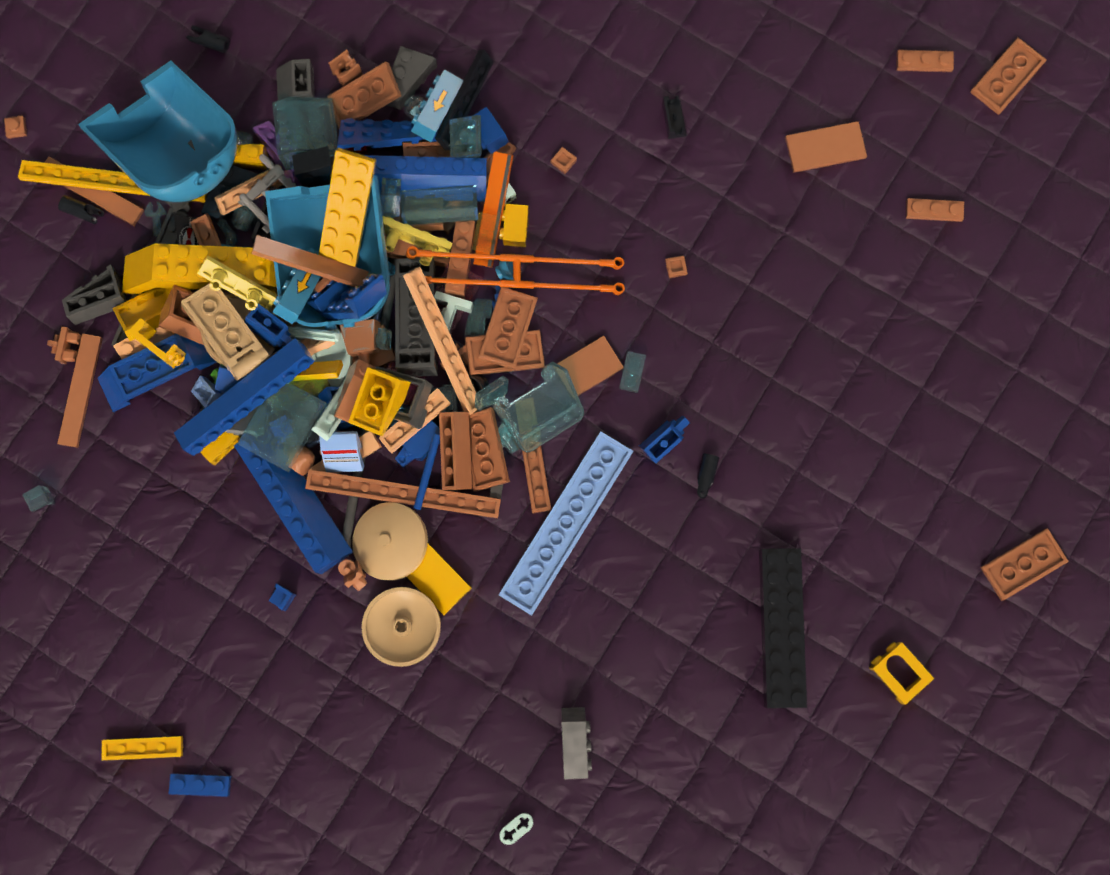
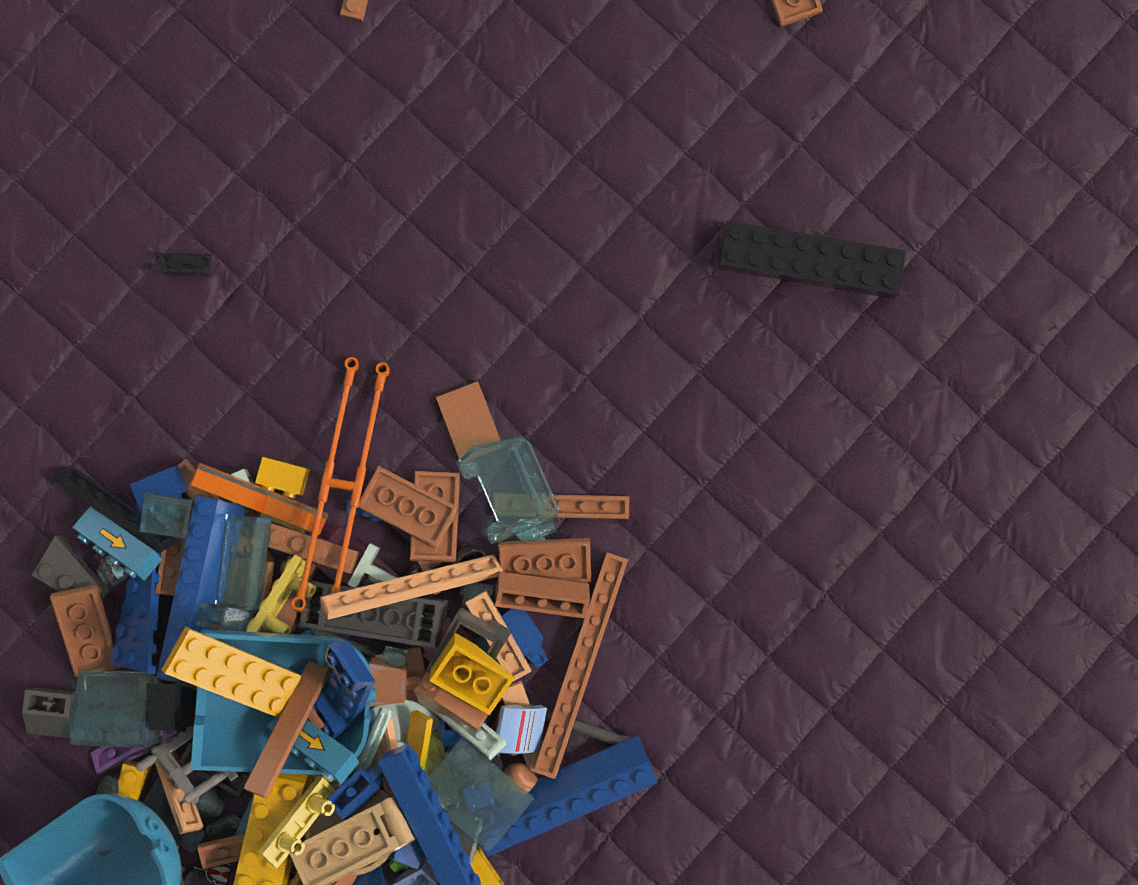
camera: 80 degrees left, 5 degrees up
blue panel [269,583,297,611] -> none
nougat piece [328,50,363,87] -> none
nougat hips [338,559,367,591] -> none
tan dish [352,502,428,580] -> none
tan dish [362,587,441,666] -> none
yellow slope [406,544,472,615] -> none
blue bar [413,434,440,510] -> none
clear light blue slope [465,299,492,336] -> none
clear light blue plate [475,376,508,411] -> none
dark grey piece [489,484,504,499] -> none
dark azure piece [495,261,513,280] -> none
light blue plate [499,431,633,616] -> none
light aqua beam [500,813,533,845] -> none
nougat plate [551,147,577,174] -> none
wedge [561,707,592,779] -> none
clear light blue plate [619,351,646,393] -> none
blue hinge [639,416,690,463] -> none
nougat tile [665,255,688,278] -> none
black piece [697,453,719,499] -> none
nougat tile [785,121,867,173] -> none
yellow panel [869,642,934,705] -> none

